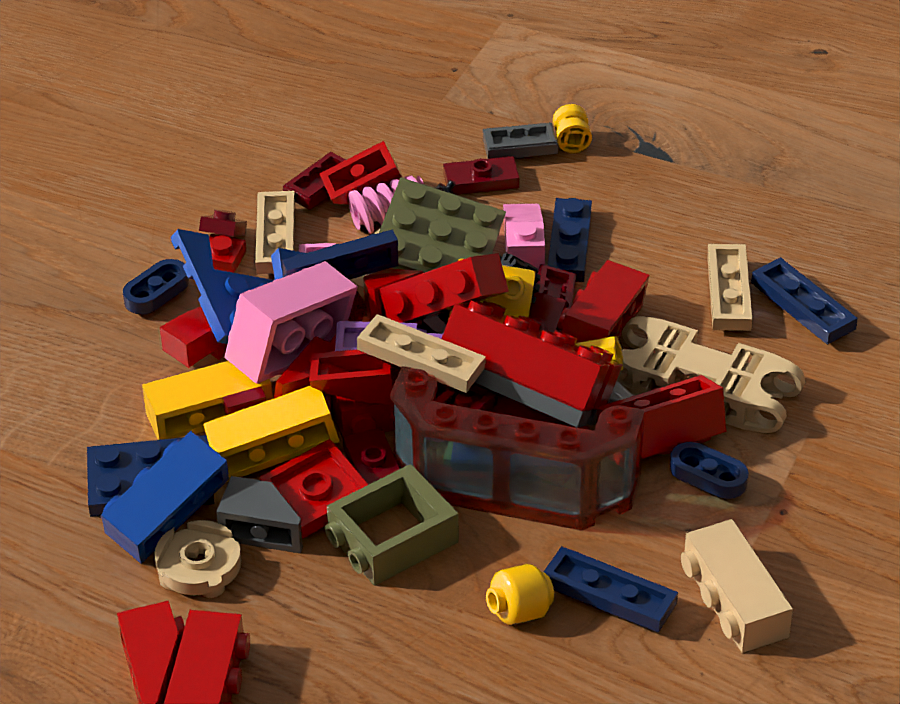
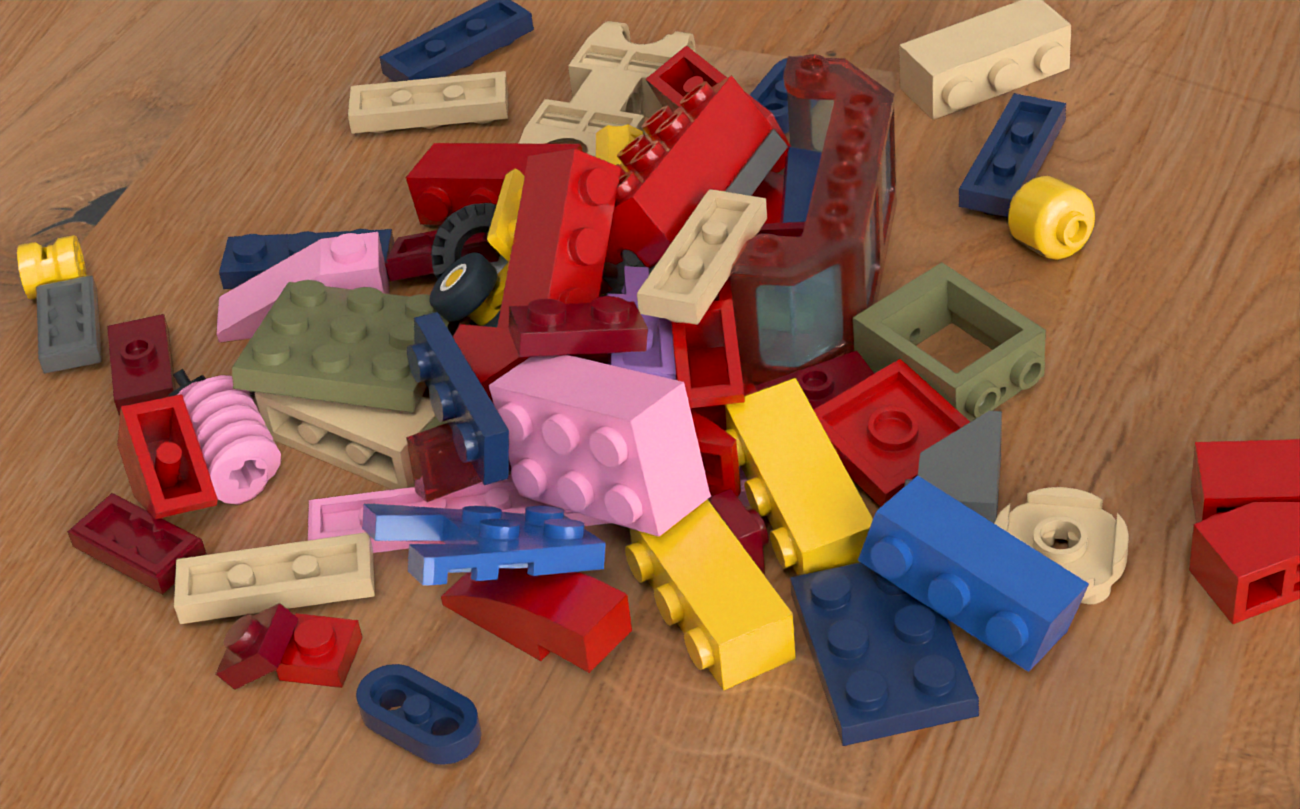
camera: 90 degrees left, 0 degrees up
none -> dark red plate [509,296,648,357]

